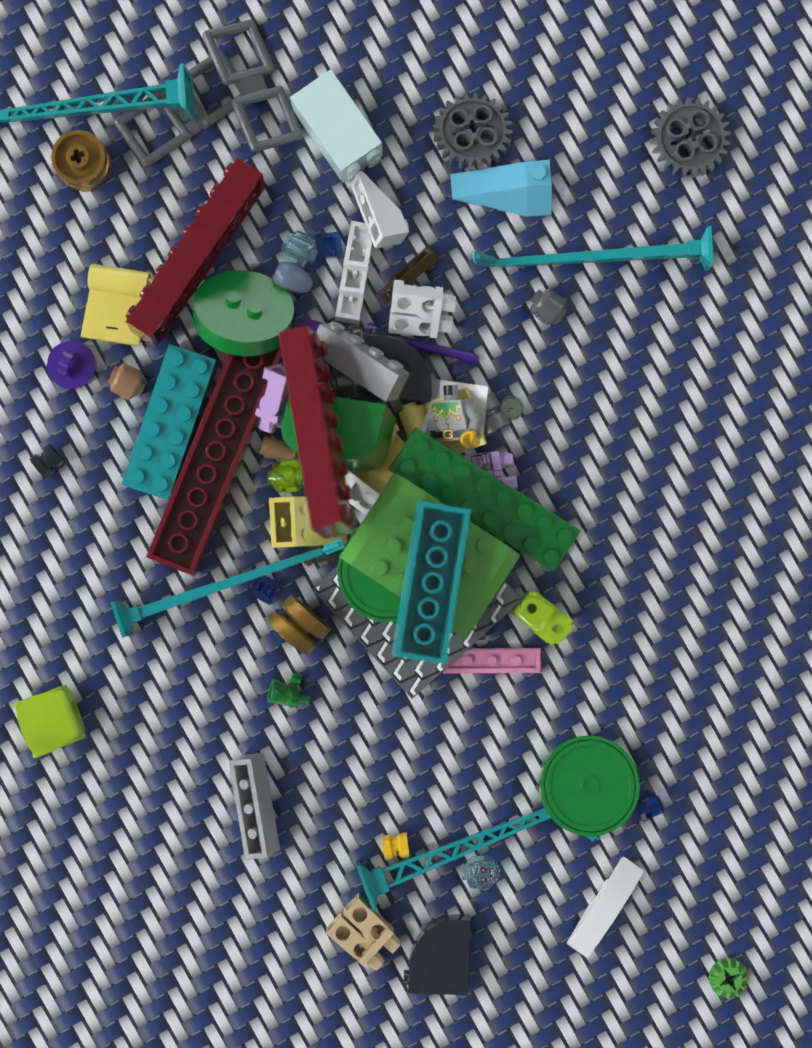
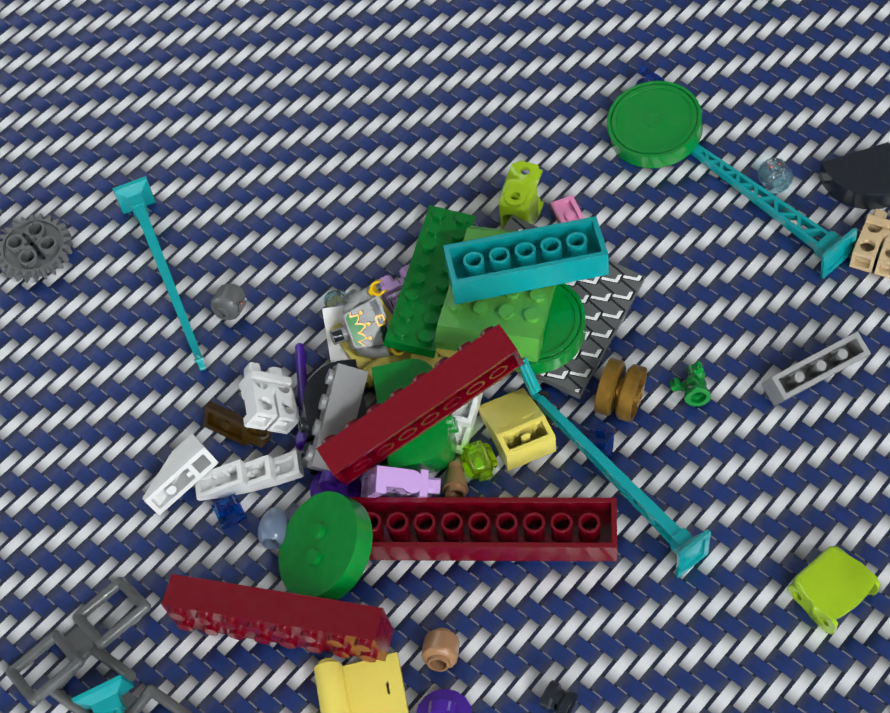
camera: 100 degrees left, 30 degrees down
teal brick [121,344,219,501] -> none
clear light blue head [281,230,319,267] -> none
light aqua brick [290,69,383,183] -> none
yellow wheel [382,832,410,860] -> none
dark grey gear [433,93,513,171] -> none
medium azure wedge [450,160,552,217] -> none
white slope [566,857,644,958] -> none

